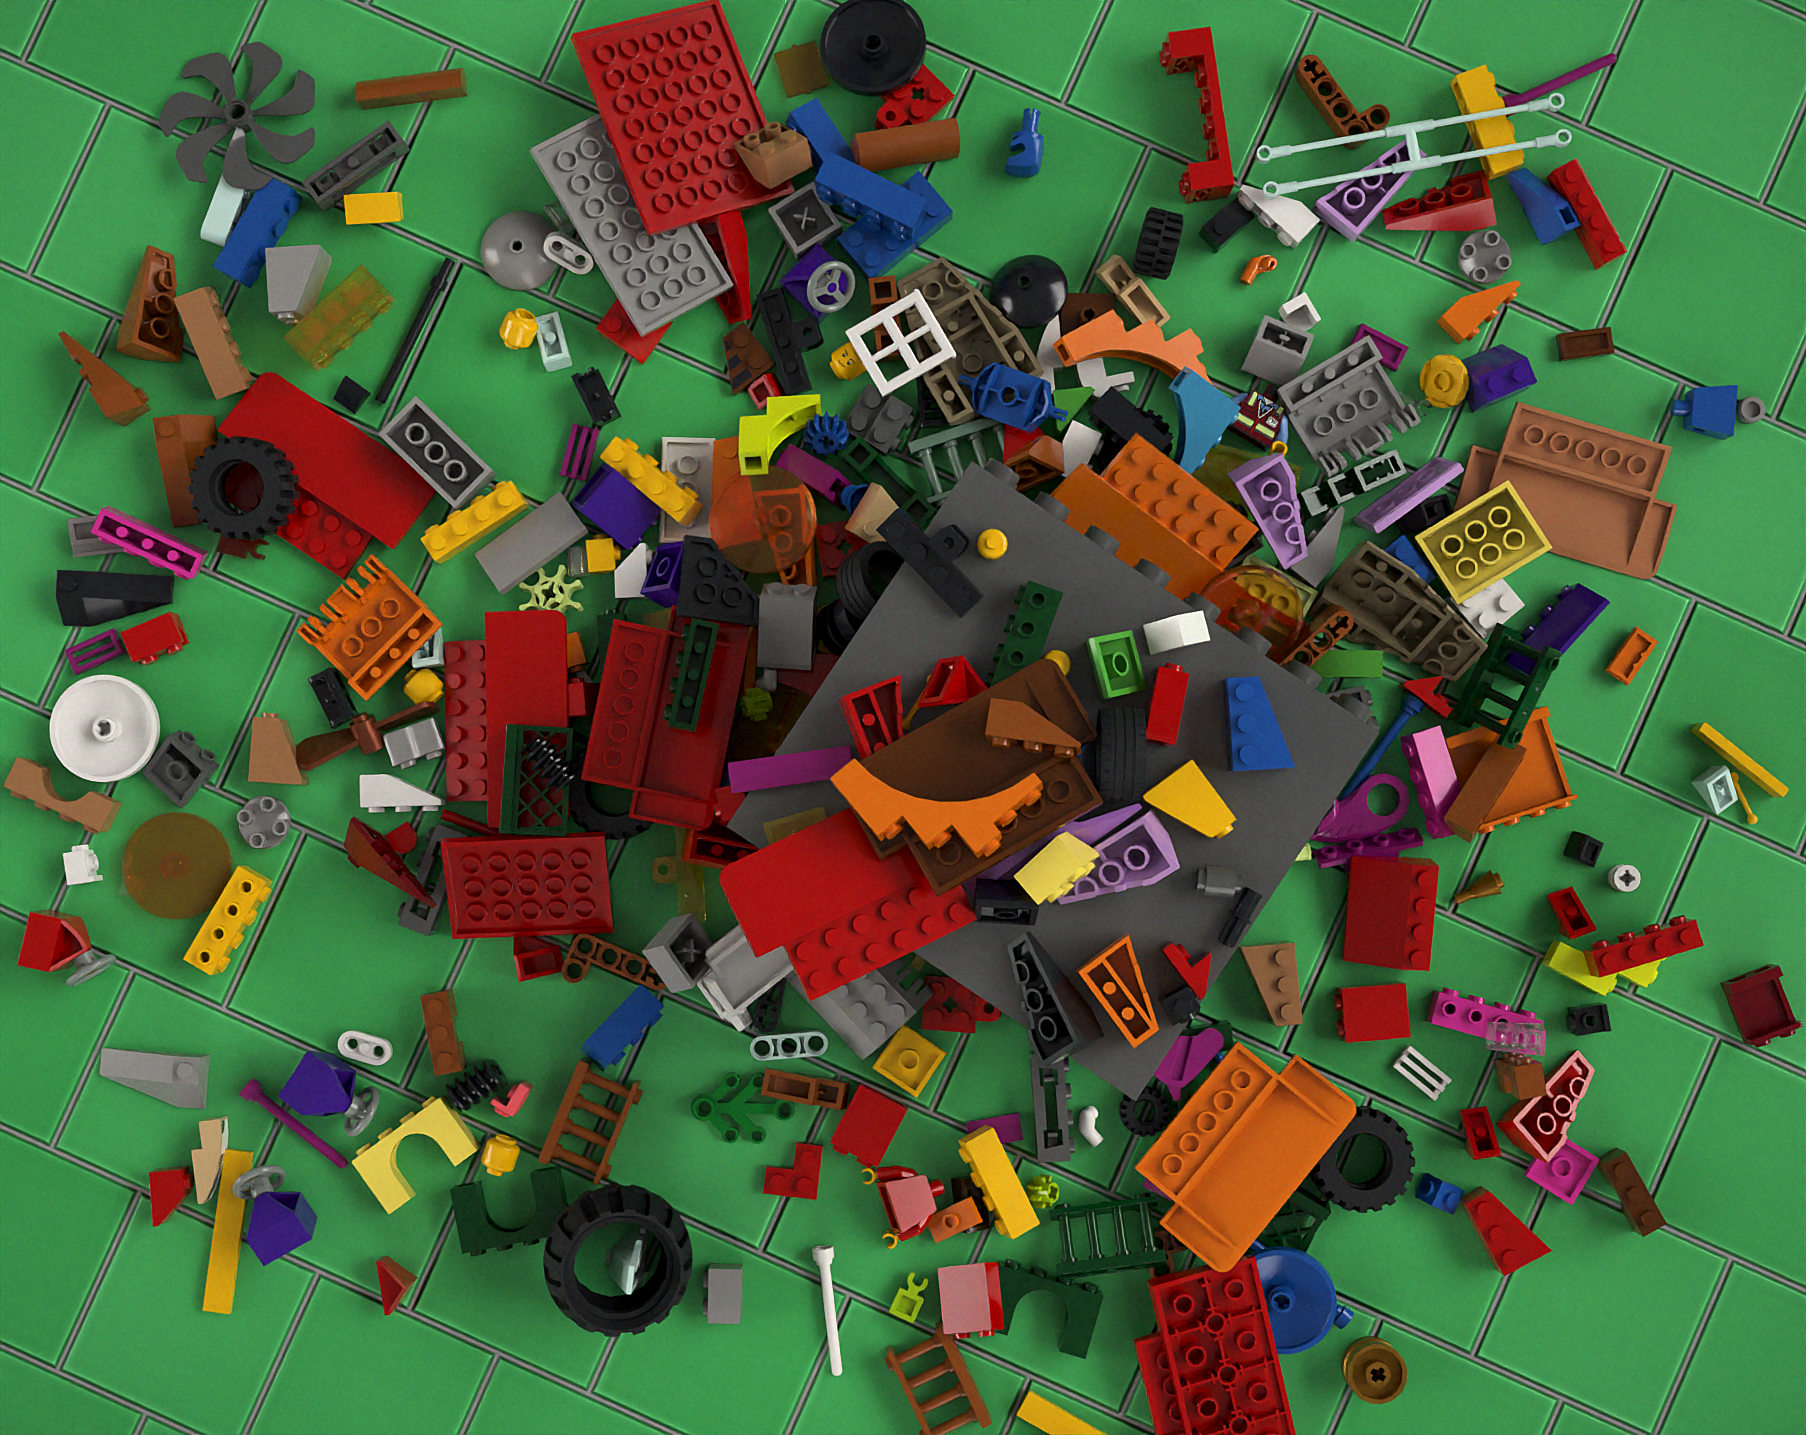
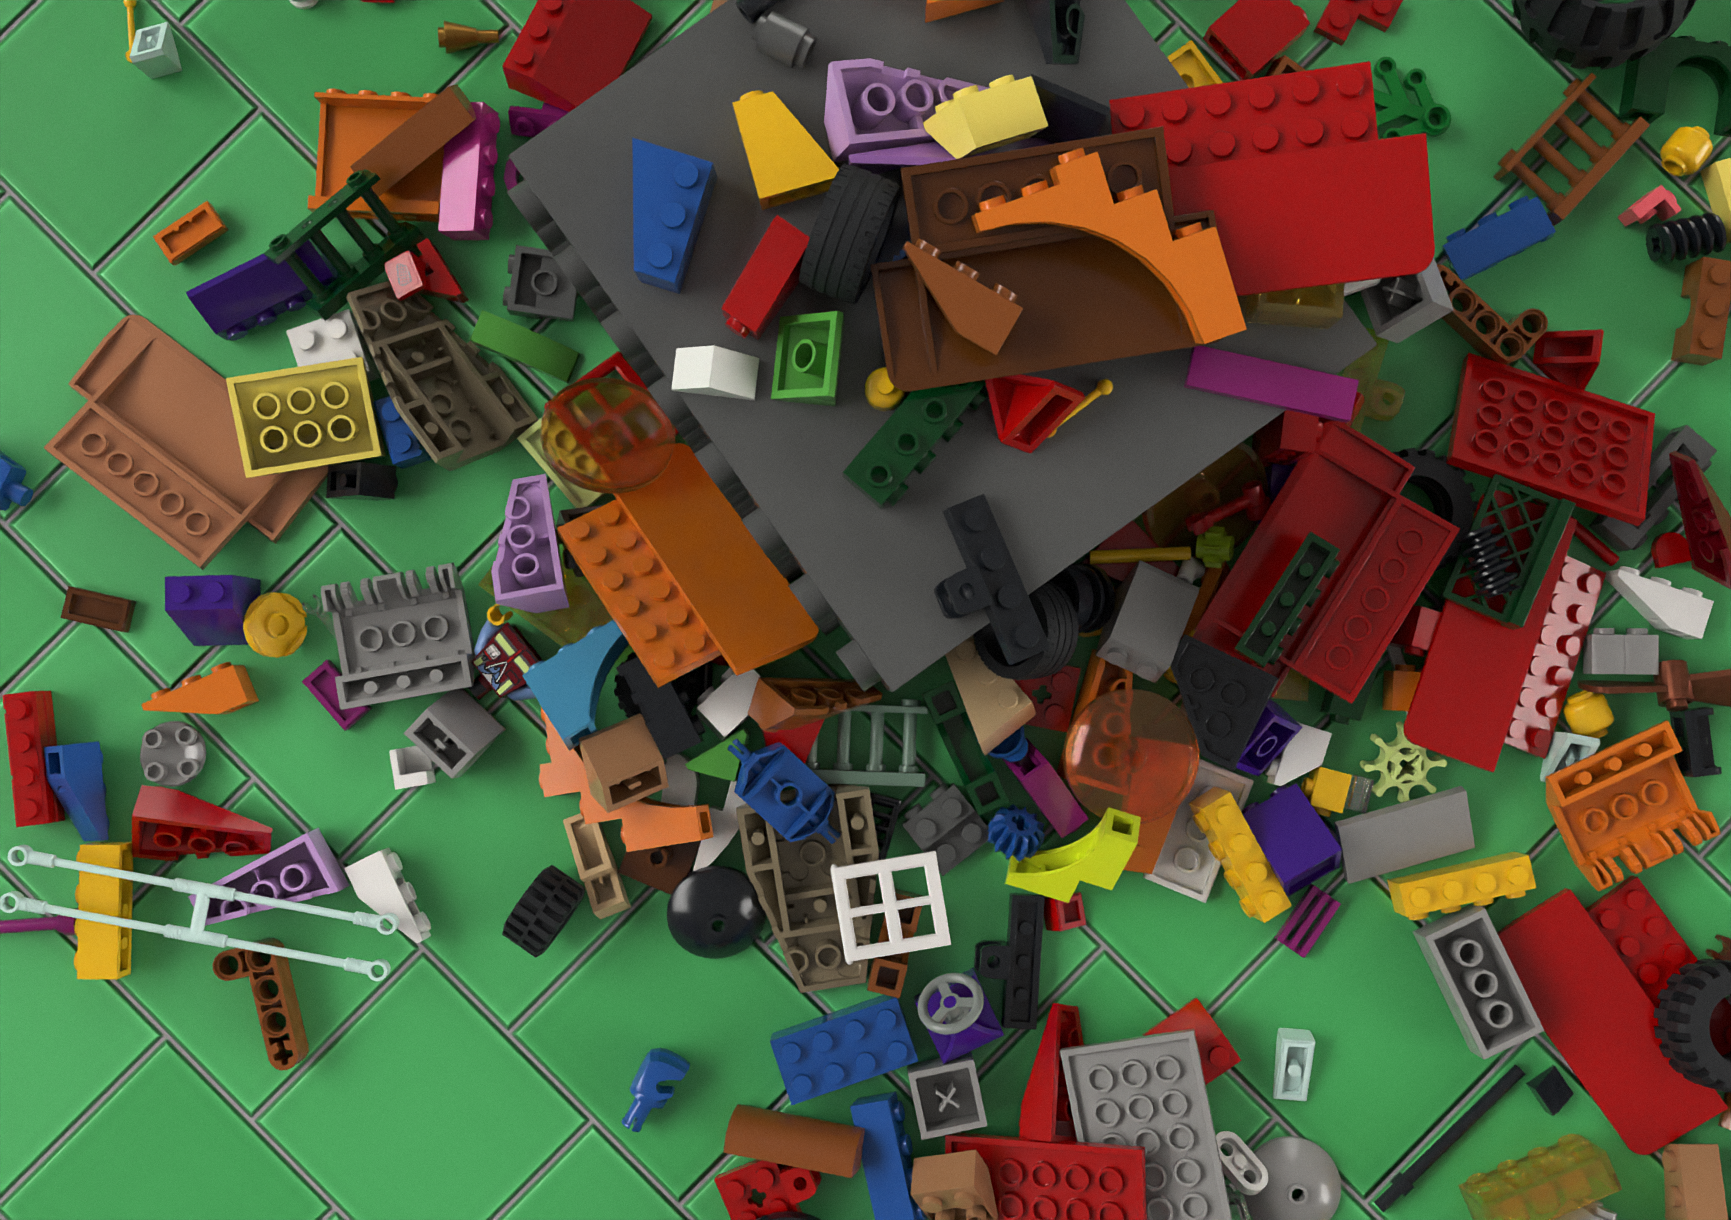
camera: 160 degrees left, 0 degrees up
yellow head [499,308,538,350] -> none
black hinge [571,367,622,428] -> none
reddish brown wing [722,322,776,396] -> none
blue brick [815,151,927,241] -> none
yellow head [829,342,867,381] -> none
red wedge [839,674,904,760] -> none
yellow piece [977,529,1008,561] -> none
red plate [1159,26,1234,204] -> none
black slope [1198,198,1255,253] -> none
orange arm [1239,255,1277,286] -> none
dark orange beam [1271,604,1354,668] -> none
light grey slope [1287,506,1345,589] -> none
dark green slope [1297,449,1407,519] -> none
blue piece [1340,693,1425,800] -> none
lavender tile [1353,456,1464,534] -> none
black slope [1563,831,1604,868] -> none
yellow tile [1690,723,1789,798] -> none
none -> slope [384,250,426,301]
none -> medium nougat slope [578,714,669,813]
none -> yellow bar [1089,547,1191,564]
none -> red brick [1185,480,1272,535]

